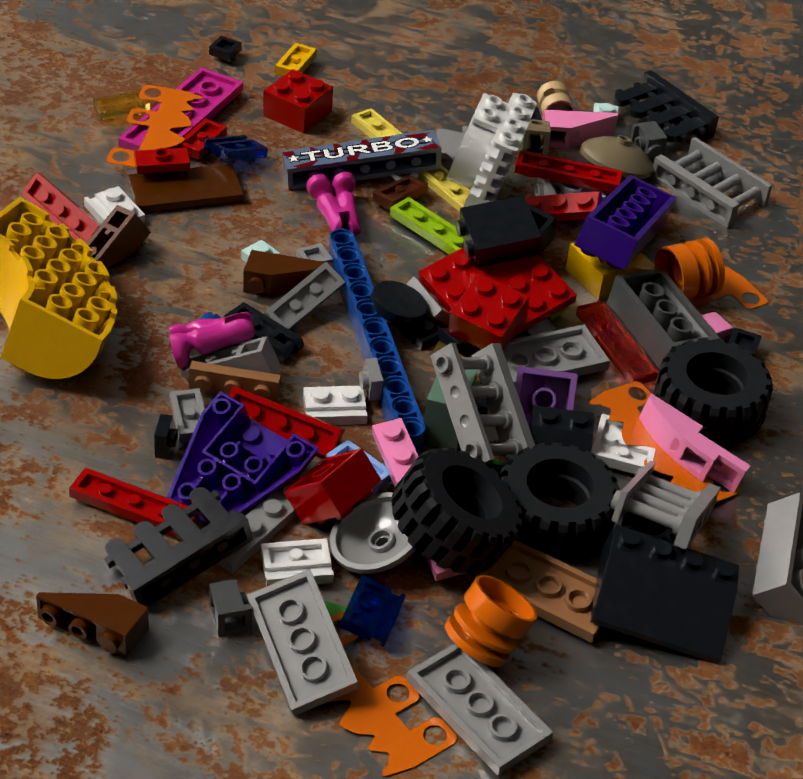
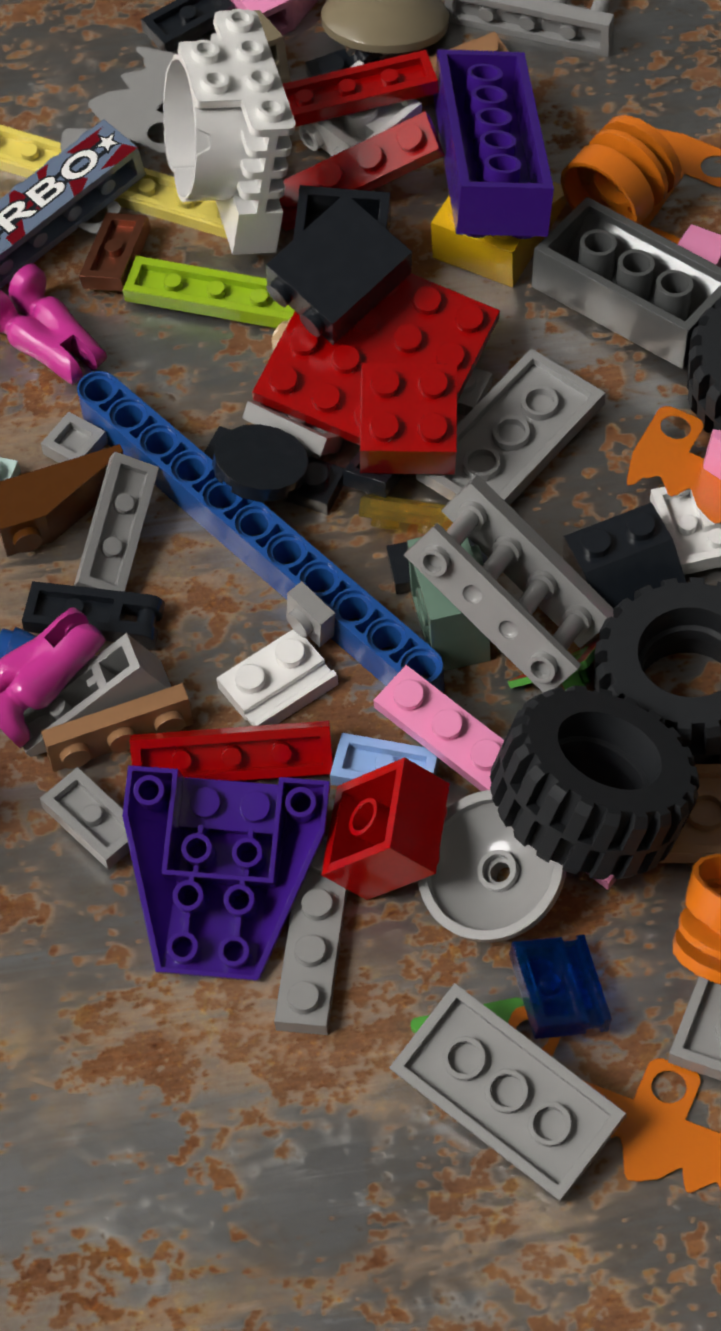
camera: 20 degrees left, 15 degrees up
reddish brown slope [36,592,149,658] -> none
red plate [69,467,200,538] -> none
black fence [104,487,254,607] -> none
black plate [154,414,178,459] -> none
dark grey brick [209,579,252,637] -> none
white plate [261,538,334,587] -> none
medium lavender slope [515,366,578,428] -> none
clear red plate [576,300,658,384] -> none

